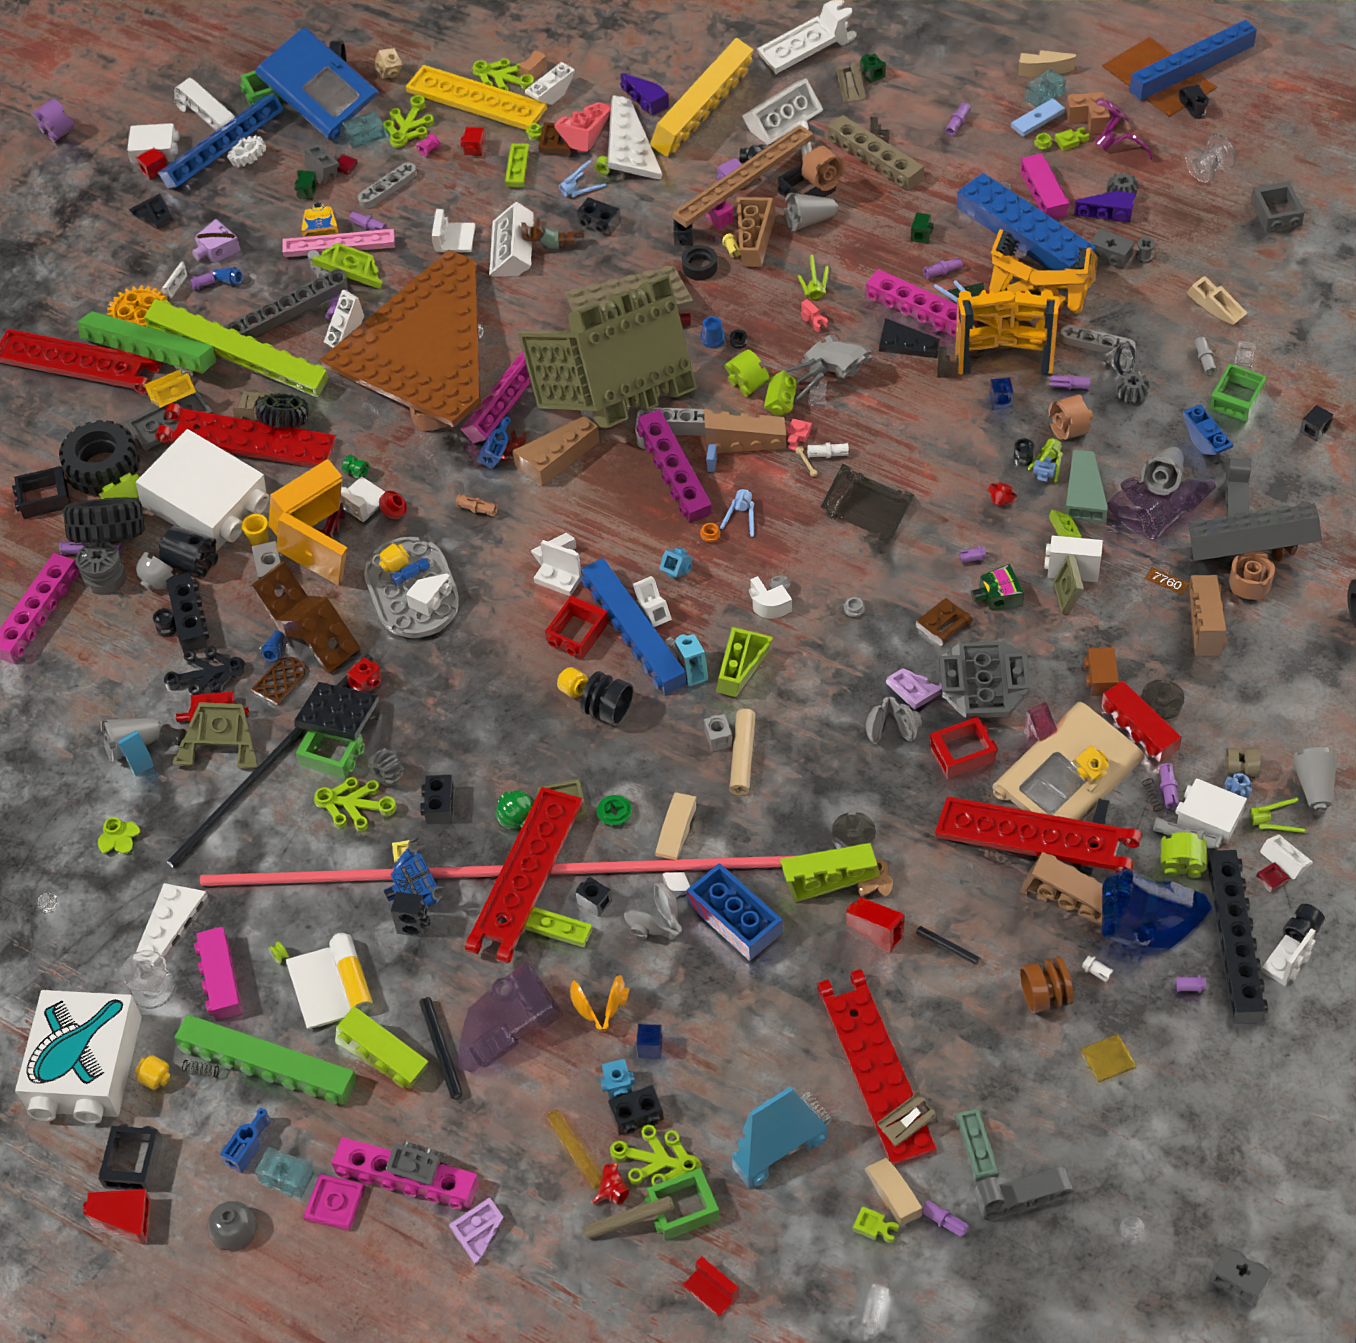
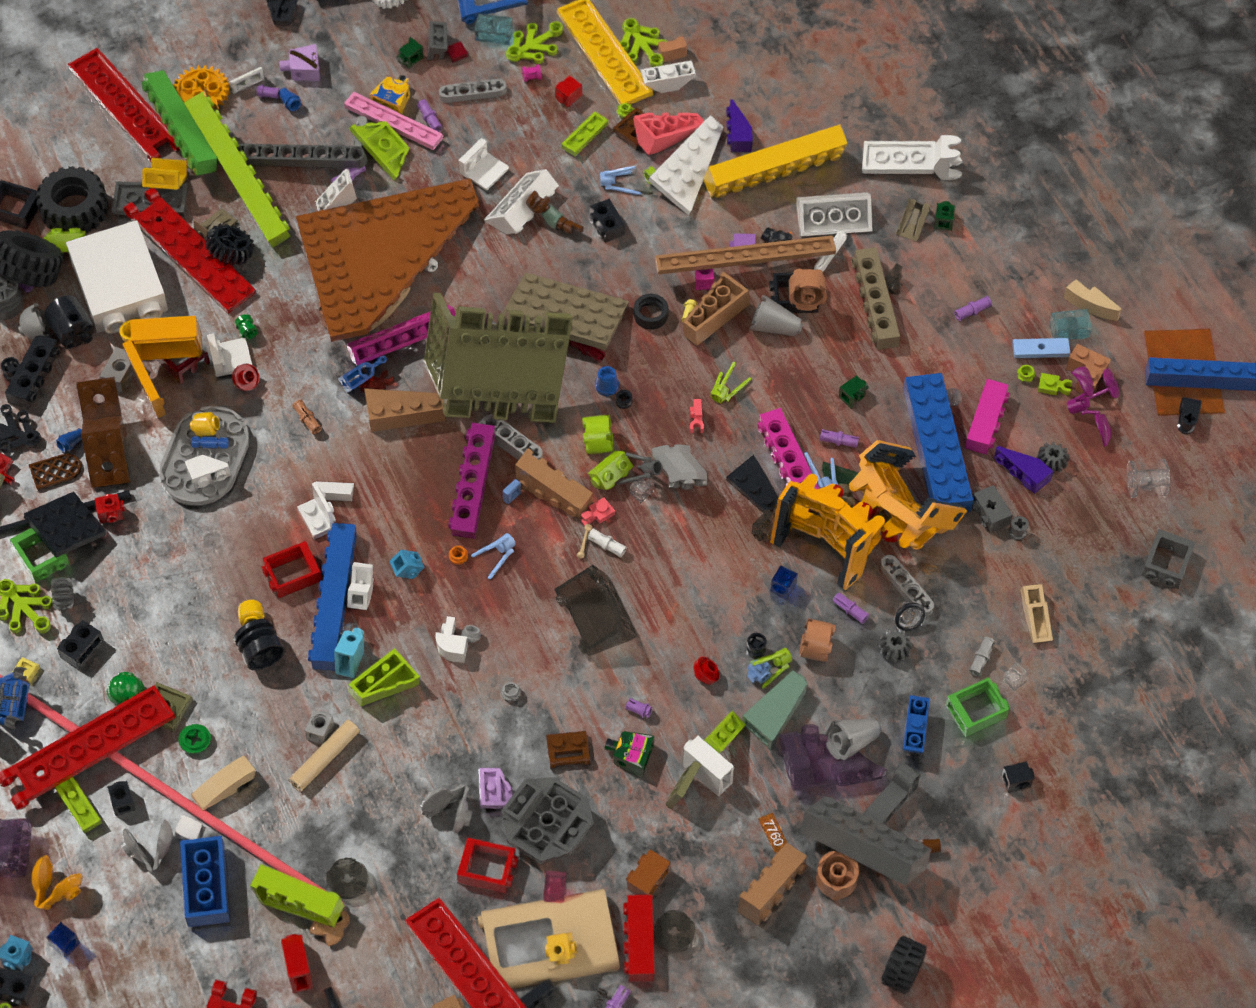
camera: 30 degrees right, 5 degrees up
black brick [673,220,693,246] -> none

